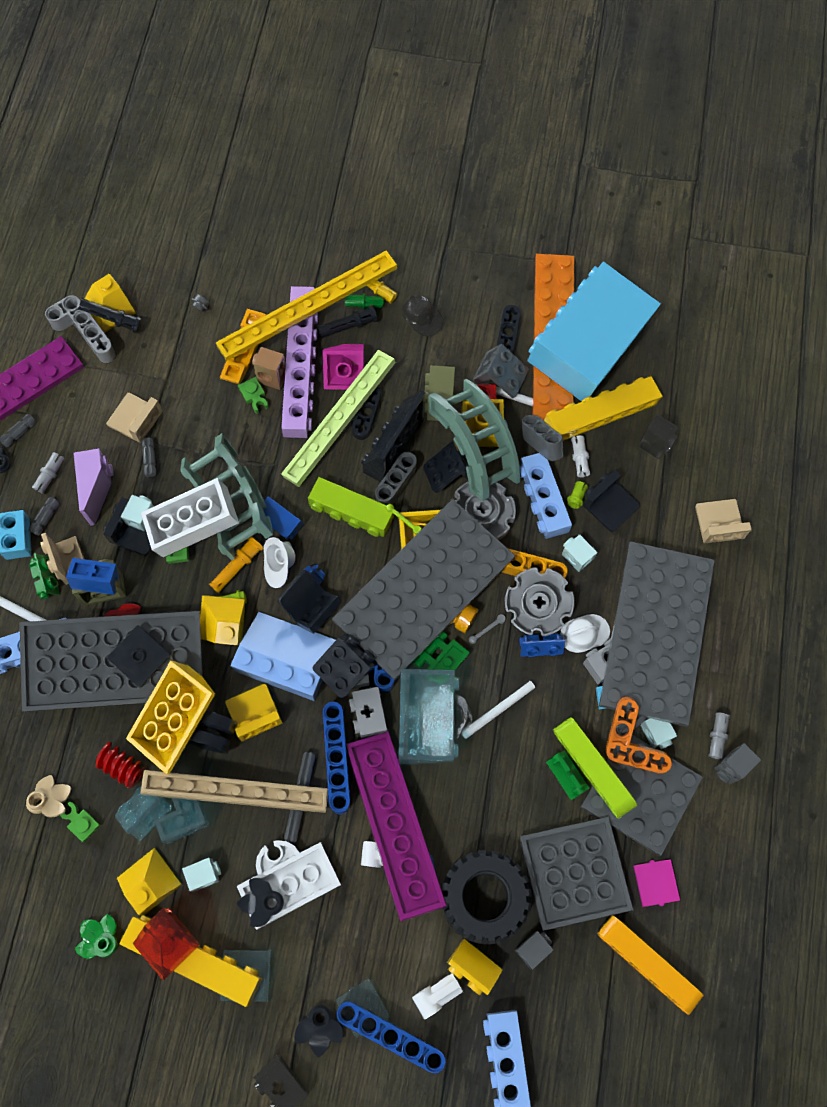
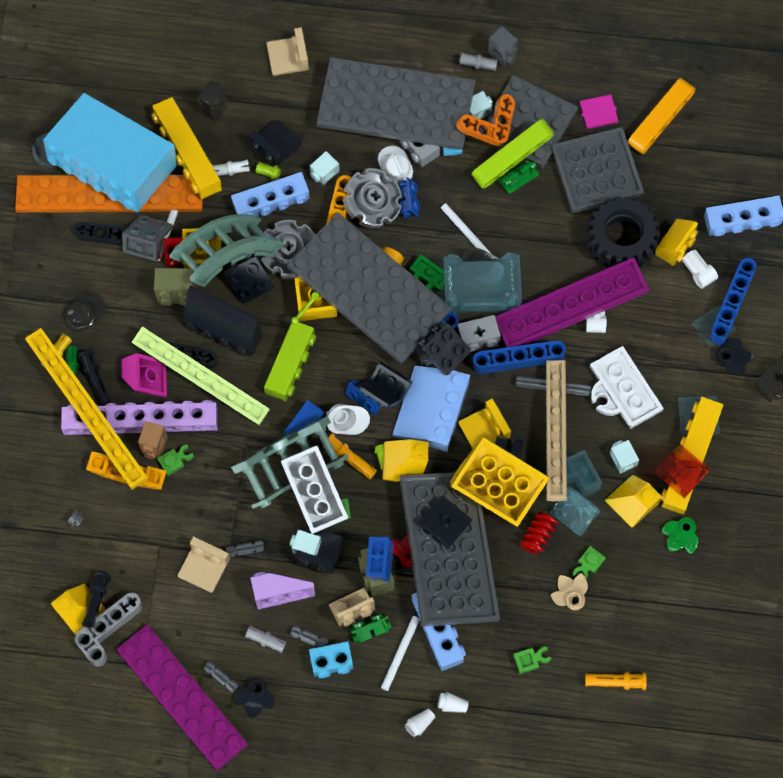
camera: 90 degrees left, 0 degrees up
black plate [237,878,284,927] -> none
dark grey beam [375,452,416,506] -> none
light grey hinge [469,614,506,644] -> none
dark grey brick [515,931,553,970] -> none
dark grey beam [522,415,563,461] -> none

